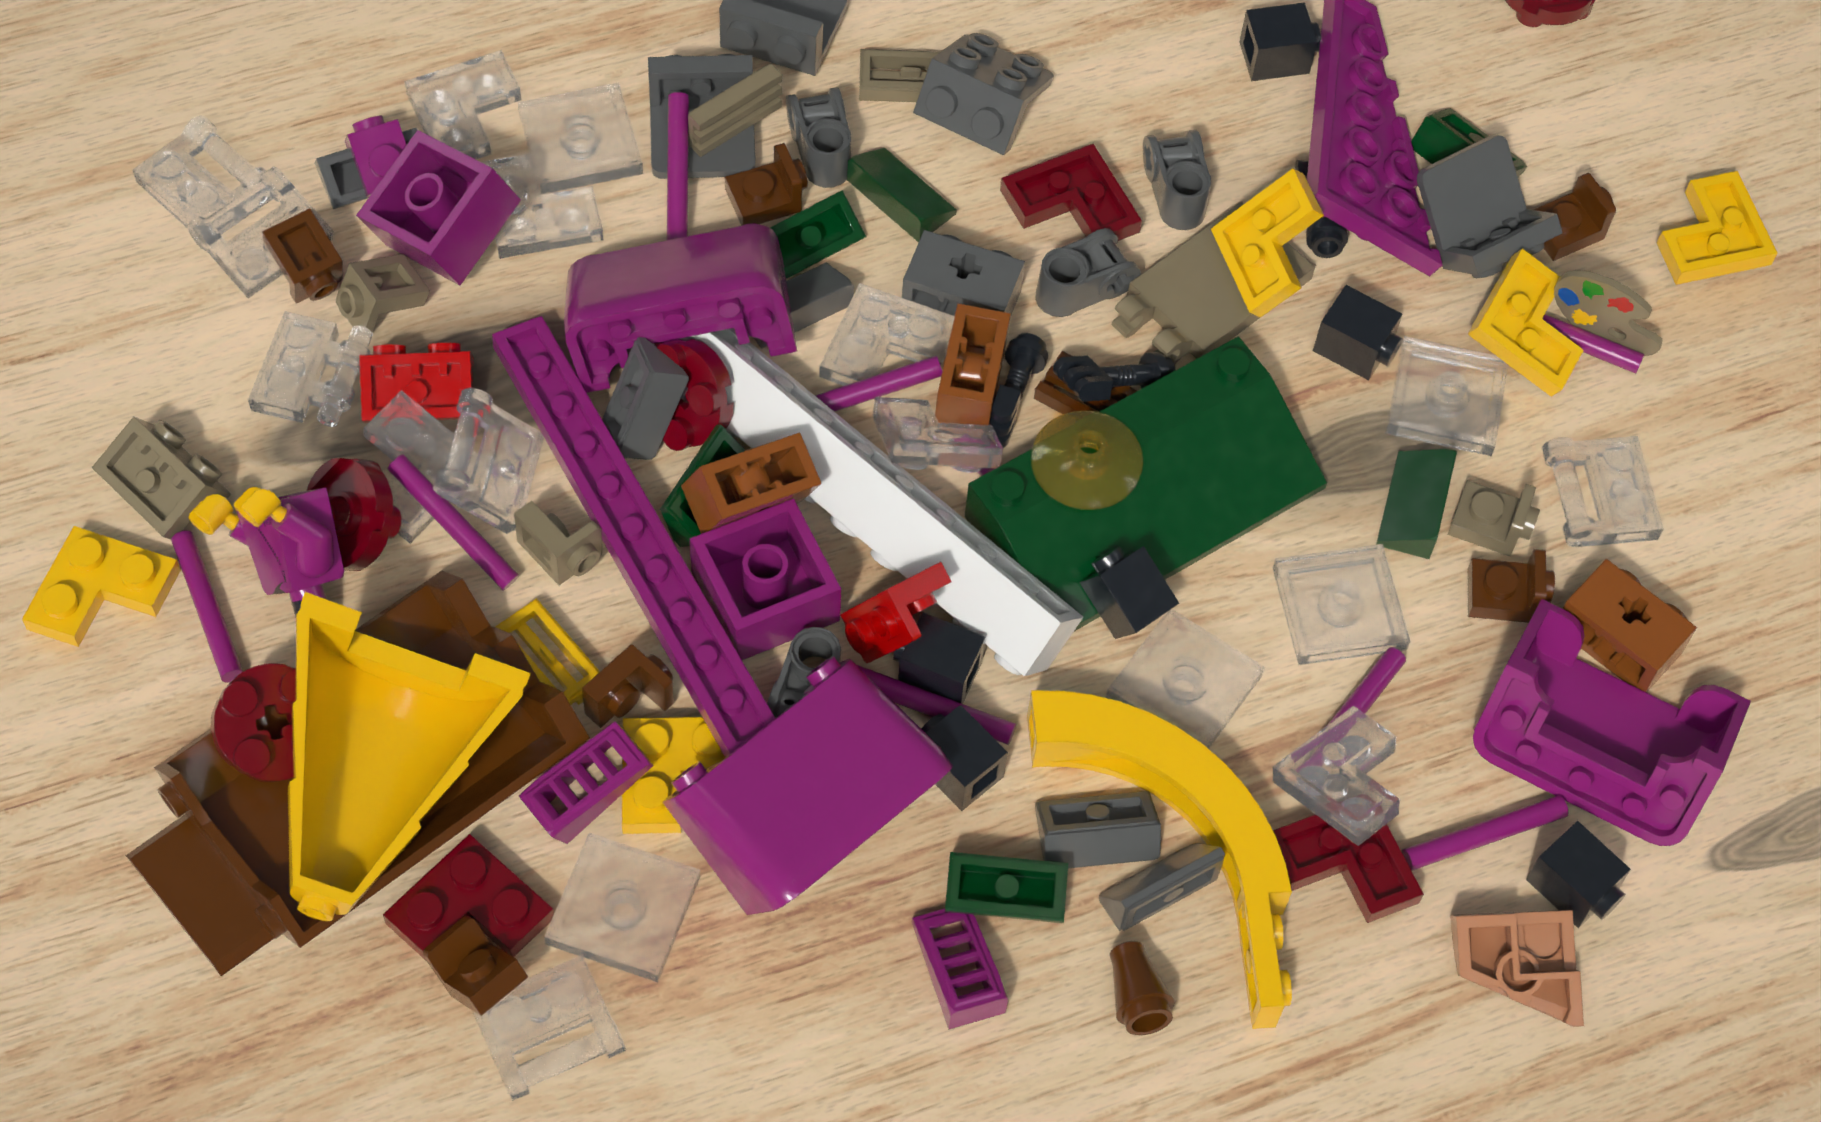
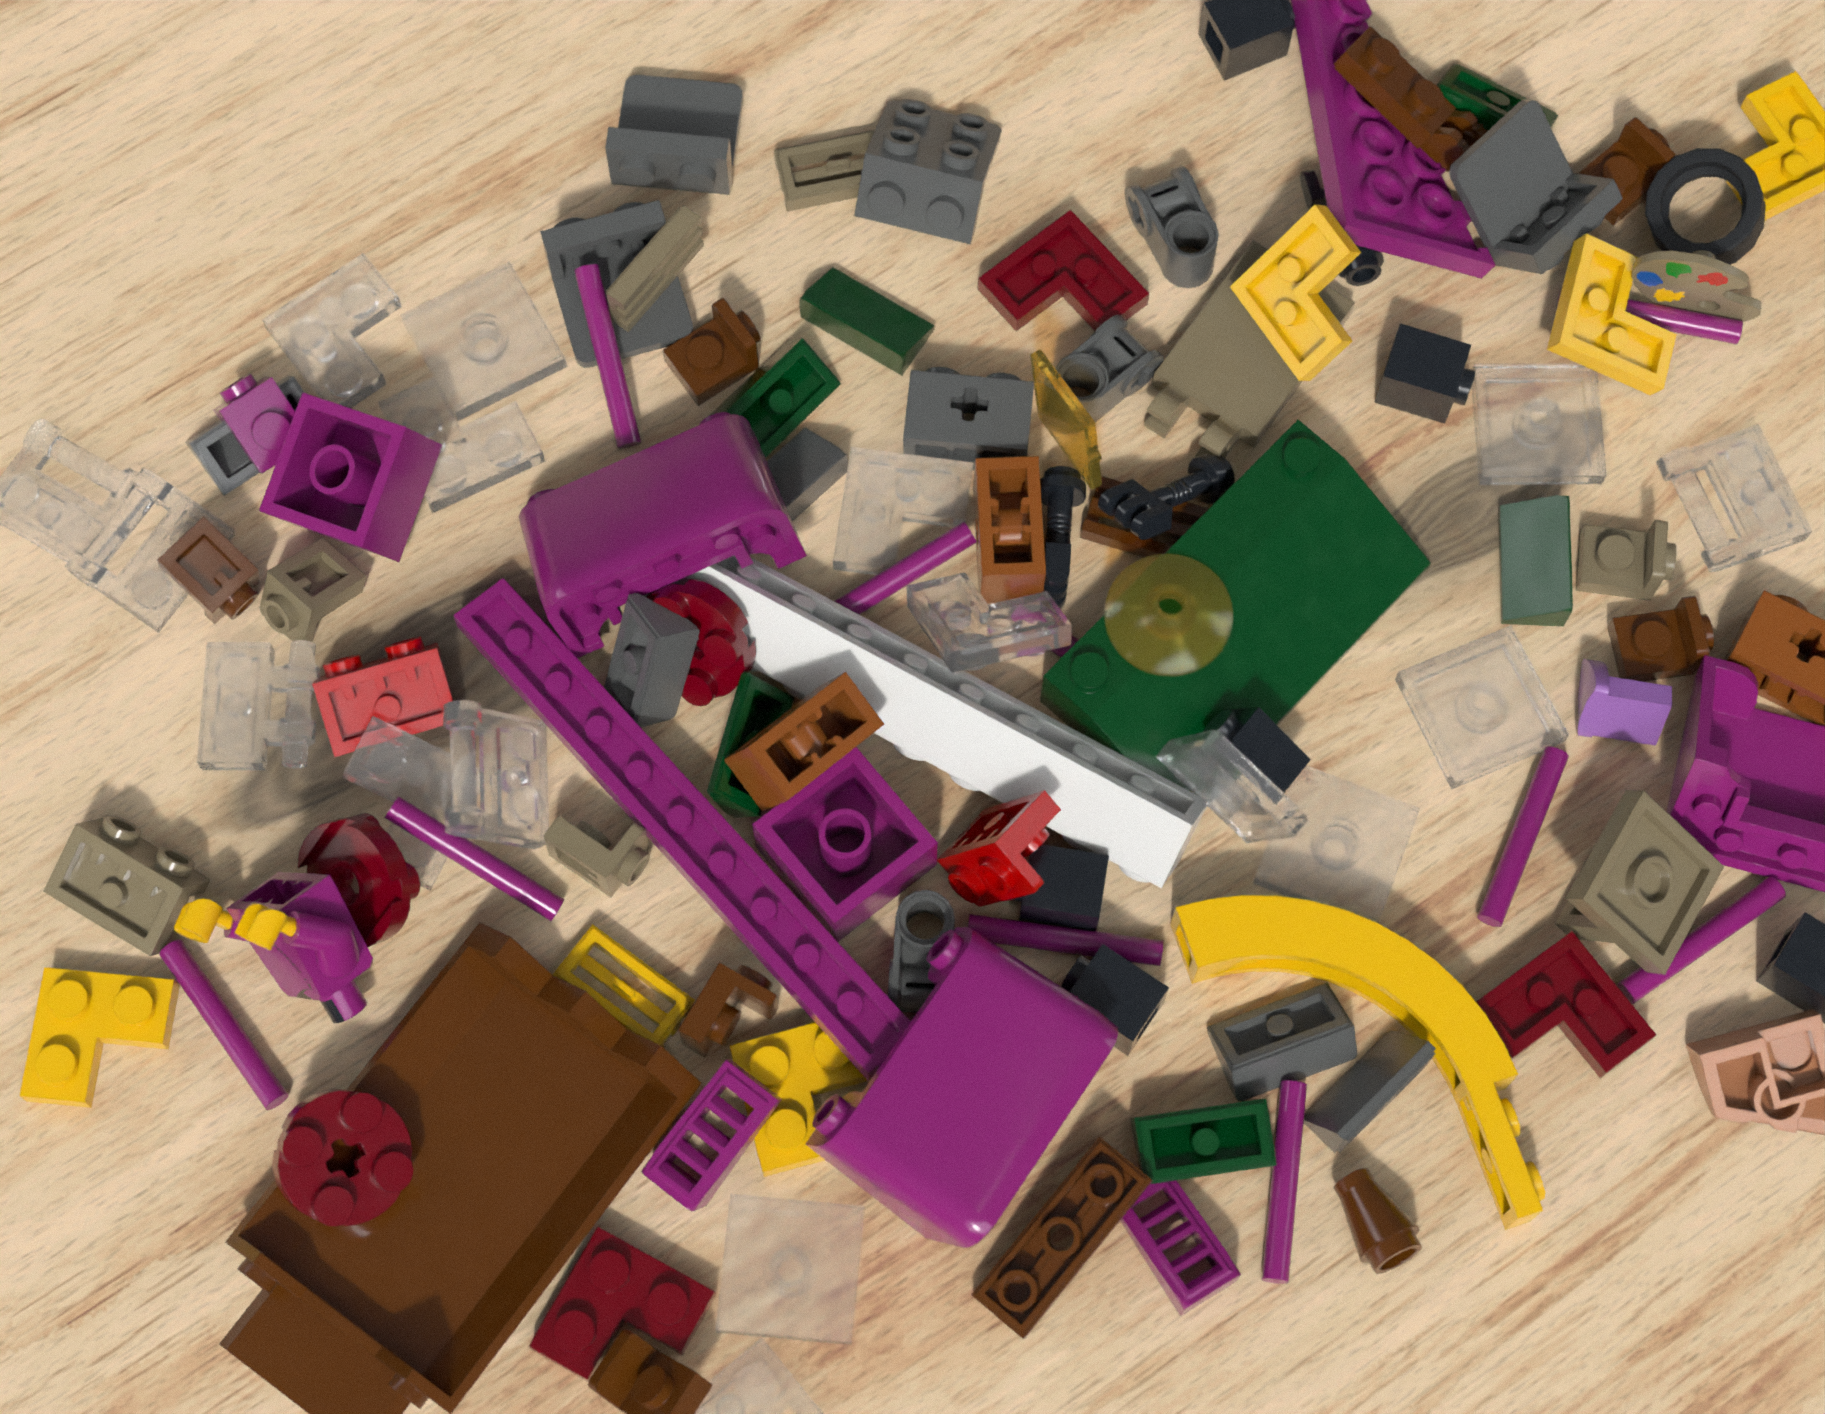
camera: 10 degrees left, 10 degrees up
yellow cone [288,592,531,921] -> none
dark grey piece [786,87,851,188] -> none
clear plate [1273,706,1400,846] -> none
none -> reddish brown tile [971,1137,1153,1339]
none -> clear yellow piece [1030,349,1102,490]
none -> clear plate [1155,730,1308,843]
none -> magenta bar [1262,1080,1307,1284]
none -> reddish brown hinge [1334,26,1487,172]
none -> dark tan bracket [1555,790,1724,975]
none -> medium lavender tile [1578,659,1672,746]
none -> black tyre [1645,148,1766,265]

